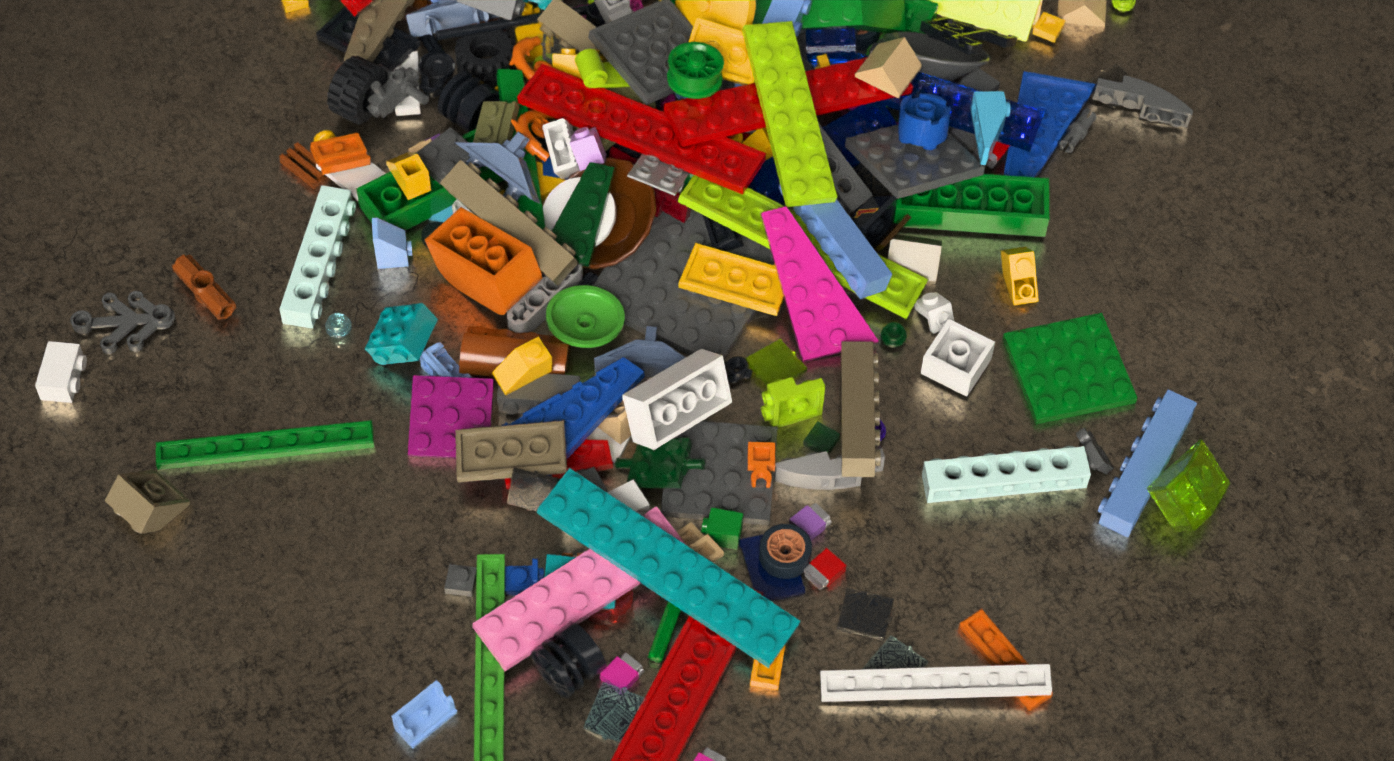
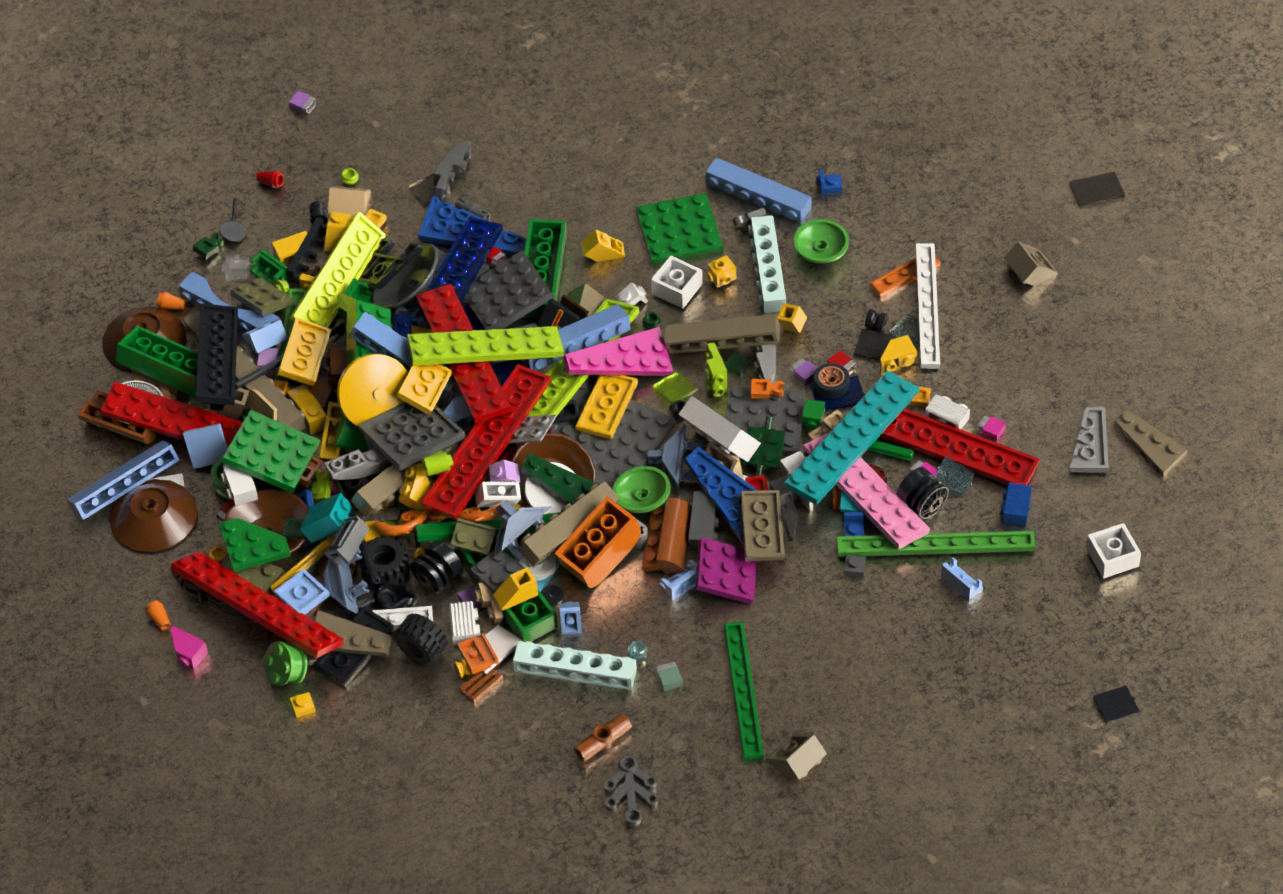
camera: 85 degrees left, 5 degrees down
white brick [35,341,87,403] -> none
teal brick [365,303,438,365] -> none
dark grey piece [367,64,429,118] -> none
yellow slope [492,336,552,396] -> none
green wheel [667,42,724,99] -> none
tan slope [855,37,922,98] -> none
blue brick [898,93,951,150] -> none
medium azure slope [970,91,1010,165] -> none
clear neon green slope [1147,440,1230,532] -> none
none -> white brick [449,601,480,646]
none -> sand green piece [656,662,683,691]
none -> yellow brick [706,255,736,288]
none -> yellow brick [777,303,807,333]
none -> bright green dish [794,219,849,263]
none -> blue bracket [816,169,842,194]
none -> black wheel [865,309,888,332]
none -> yellow slope [880,335,917,374]
none -> white brick [925,394,970,430]

